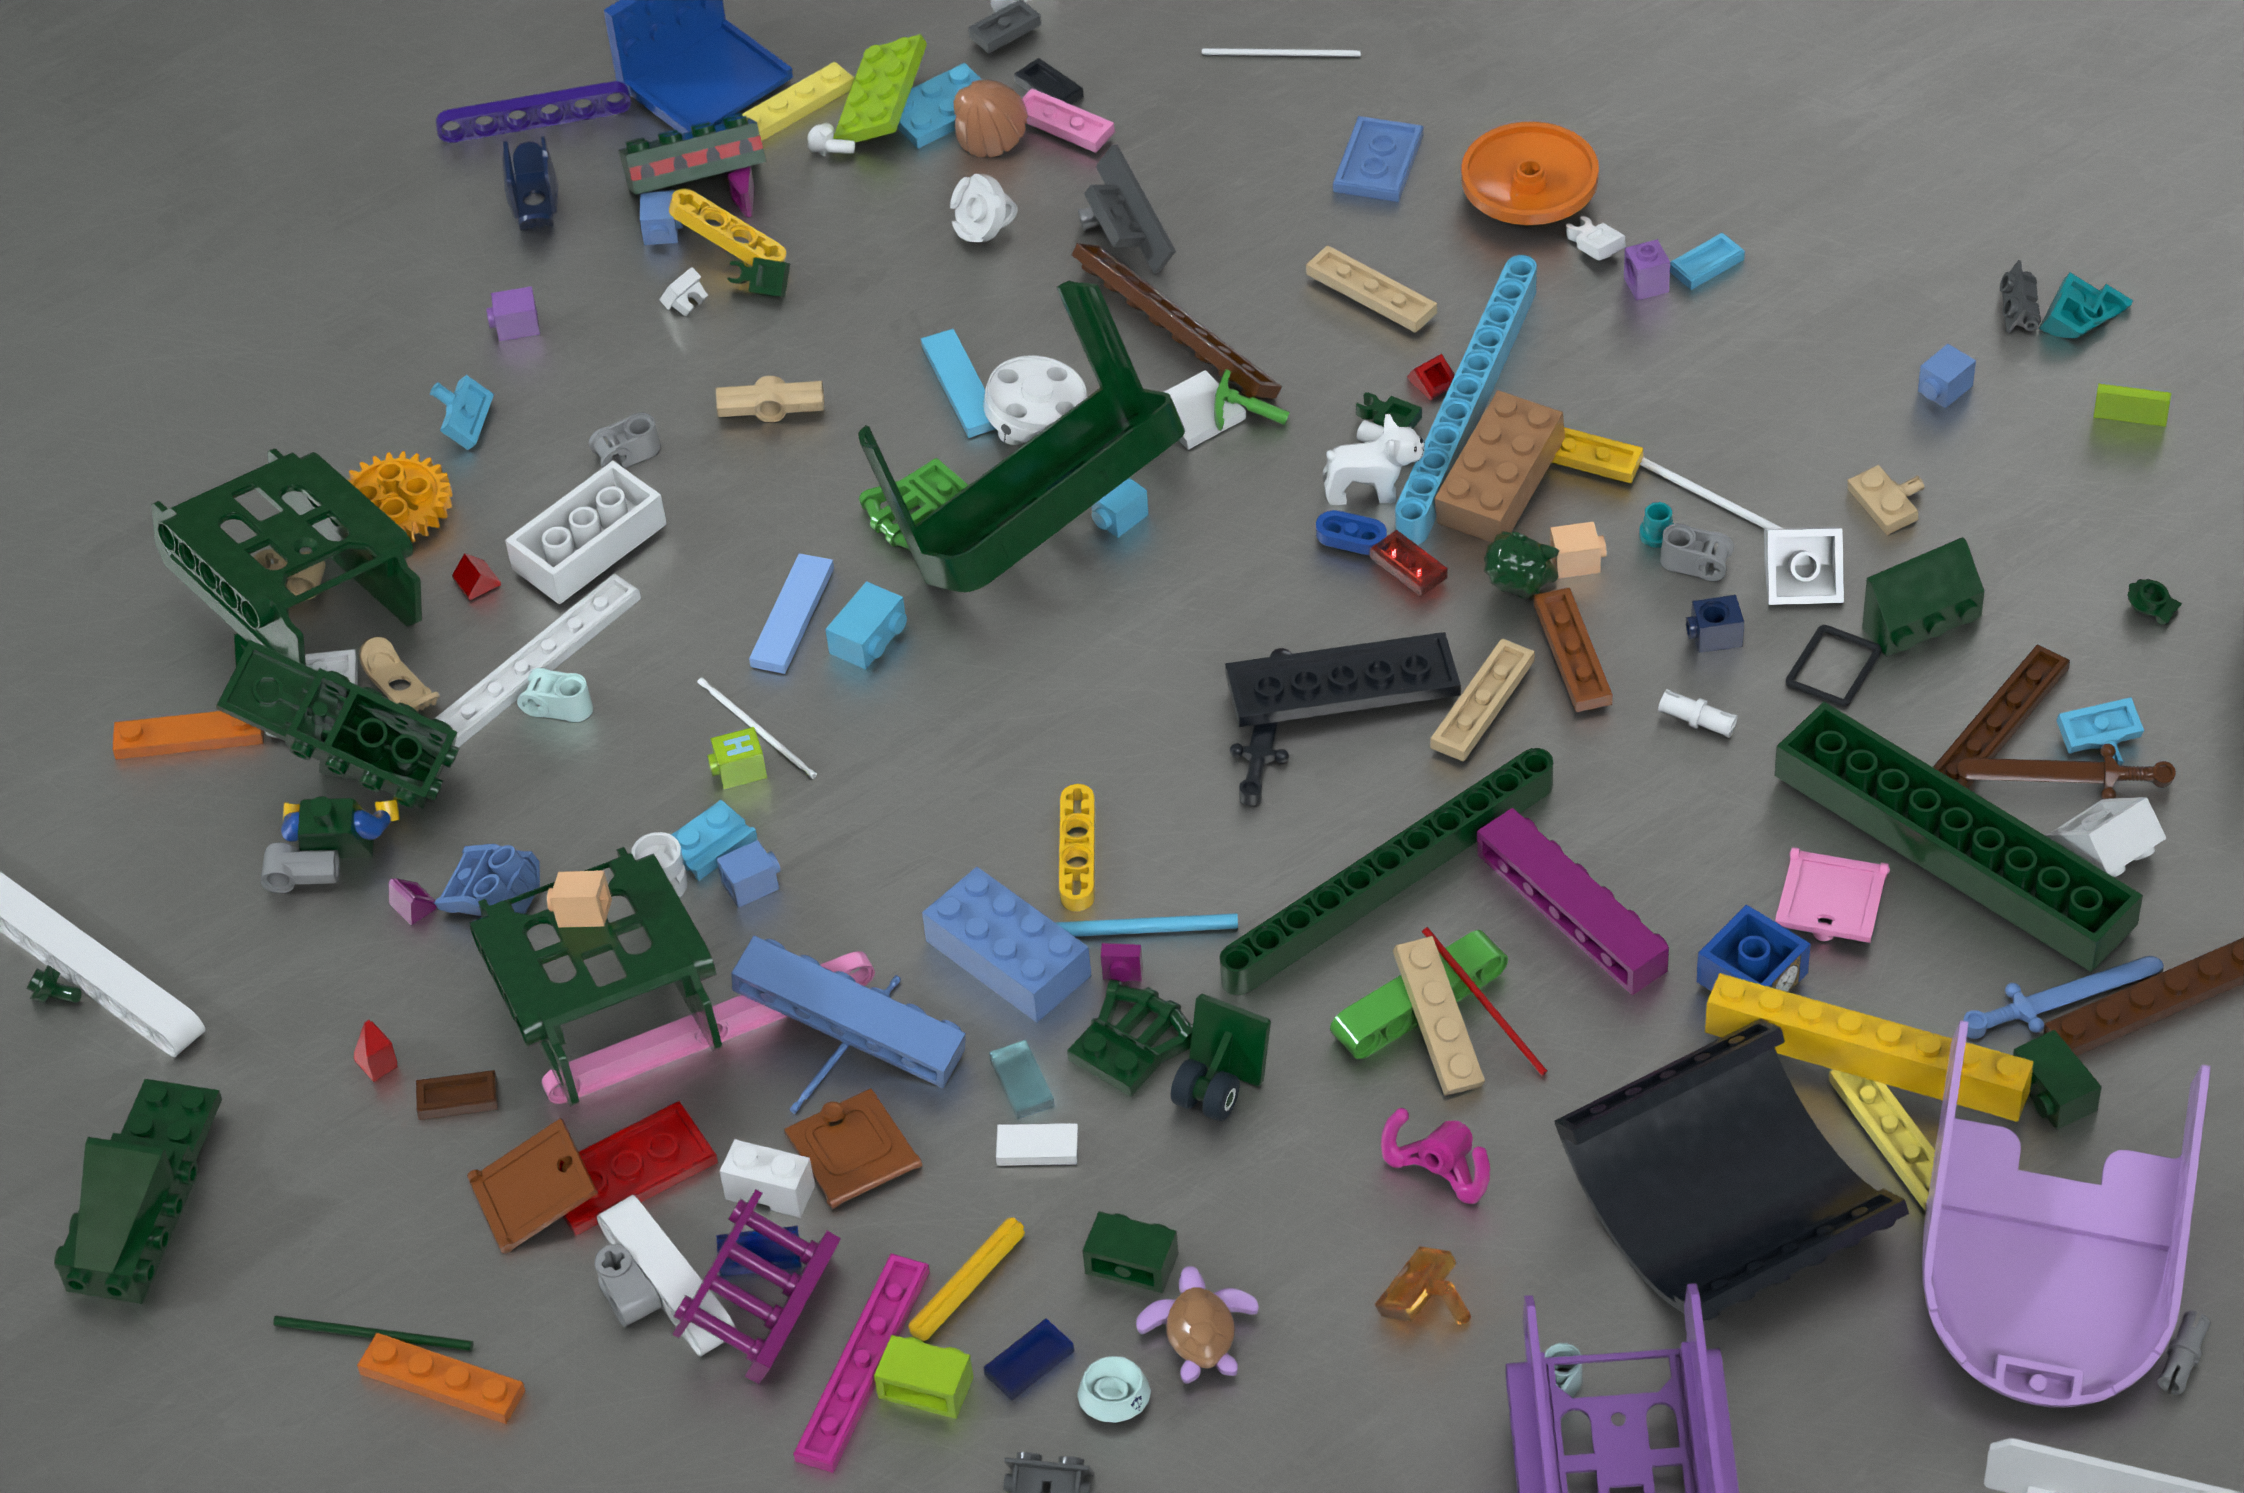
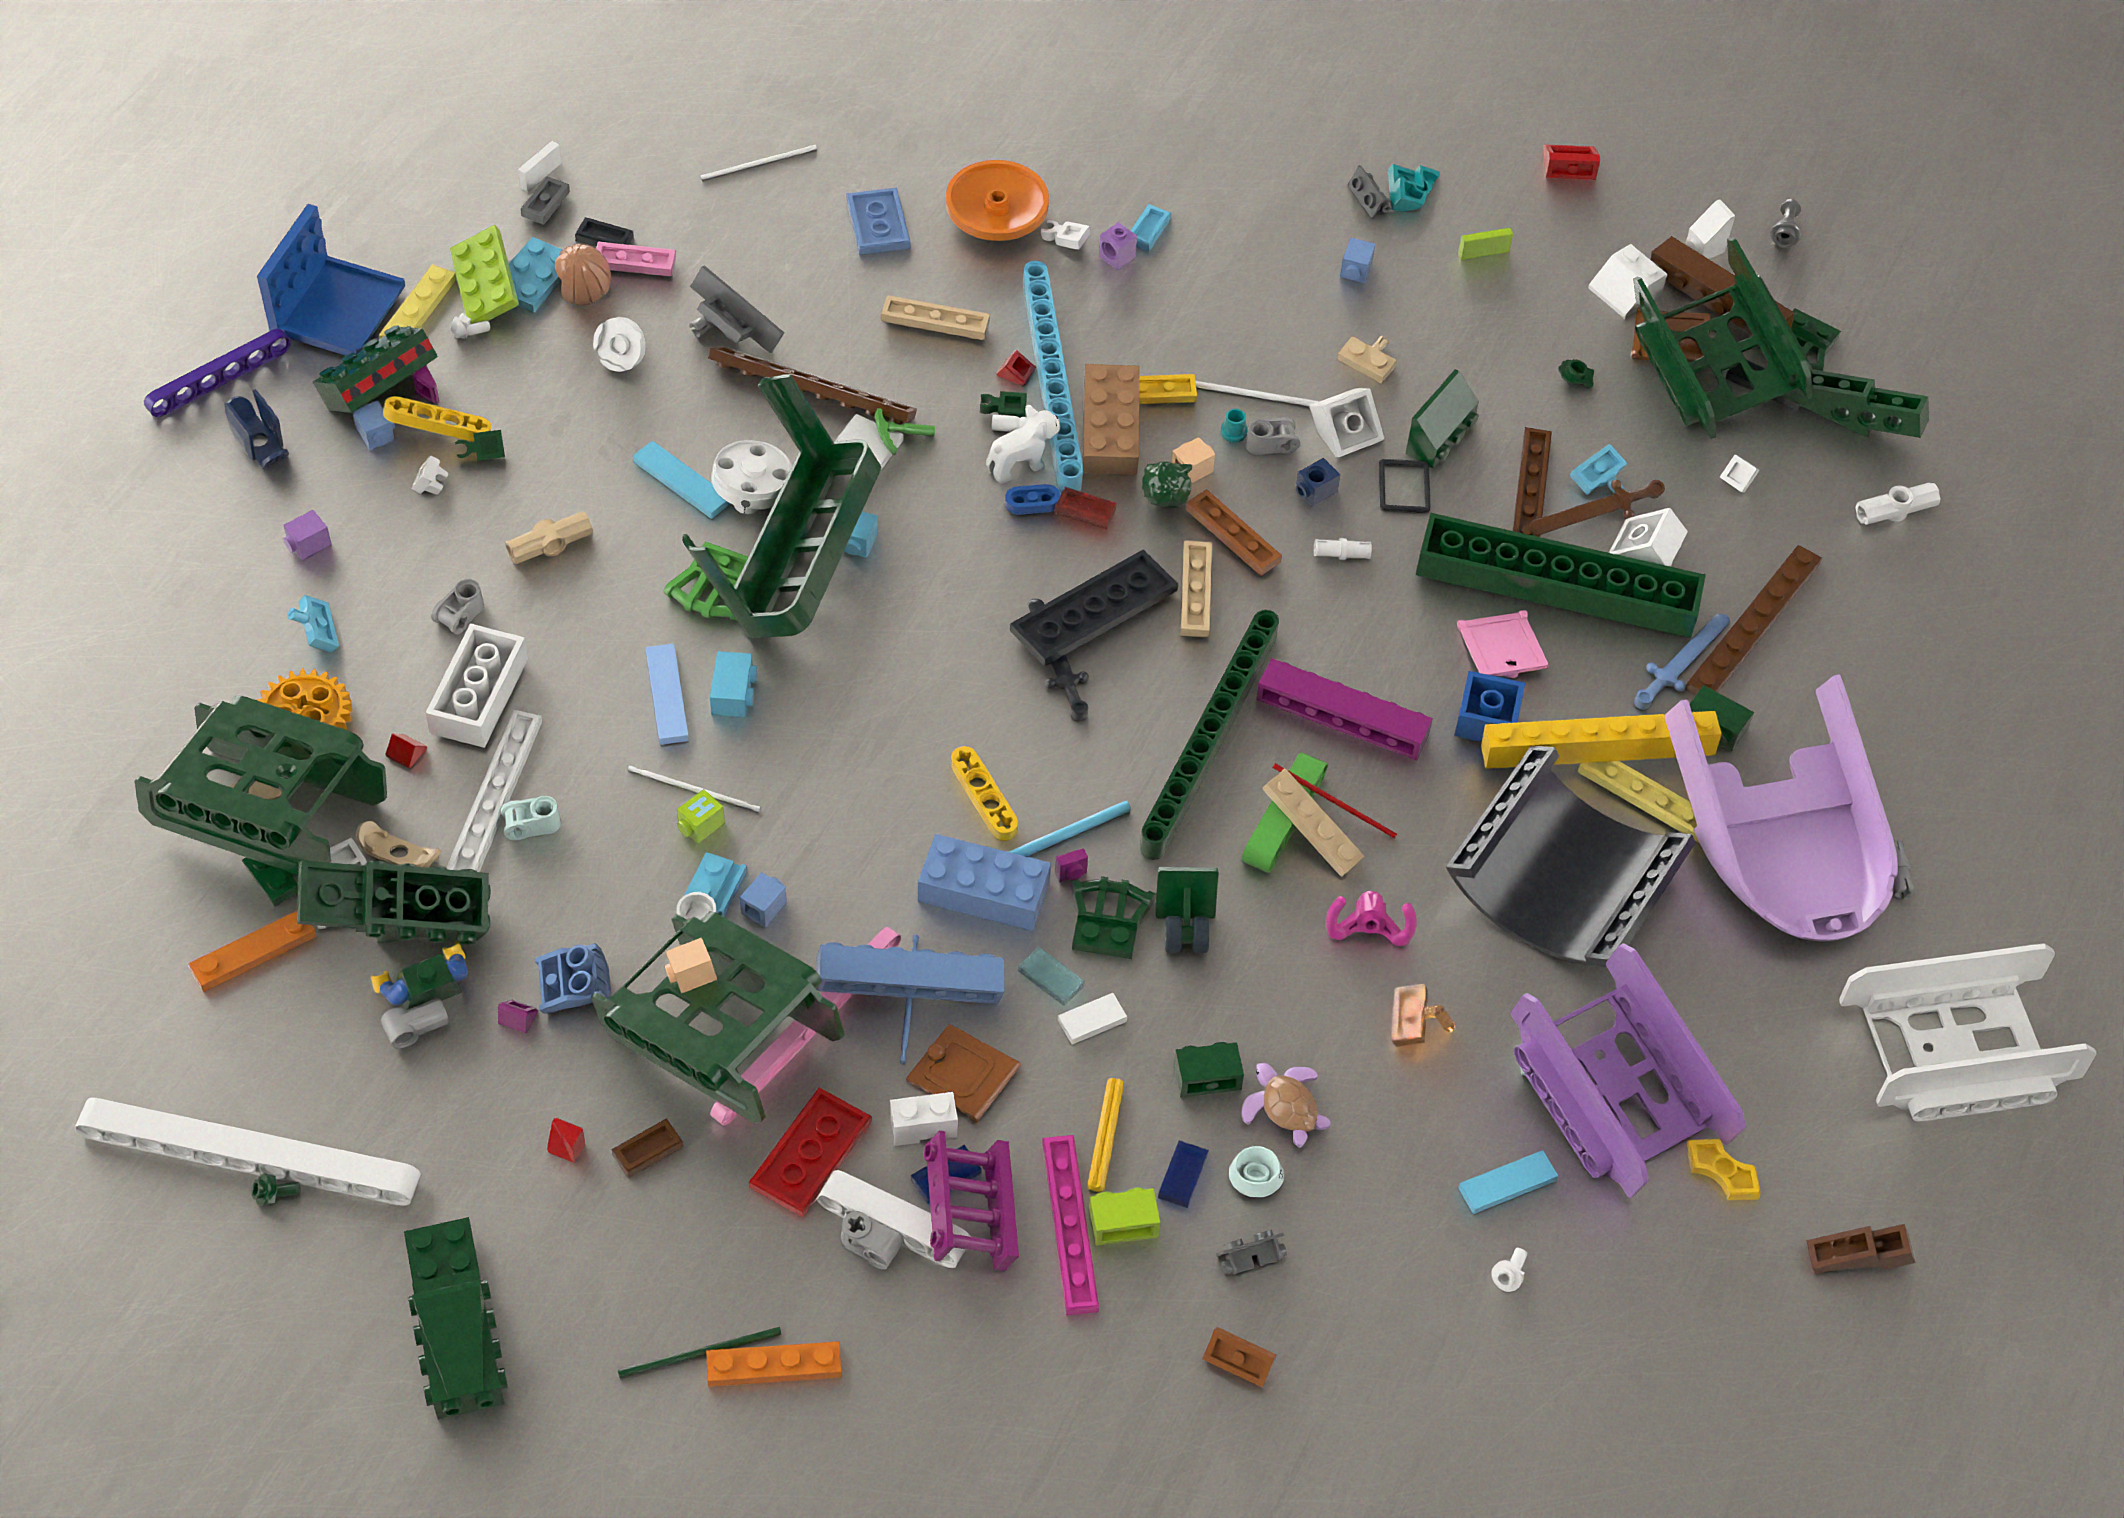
camera: 35 degrees left, 5 degrees up
dark orange container [467,1118,598,1254] -> none

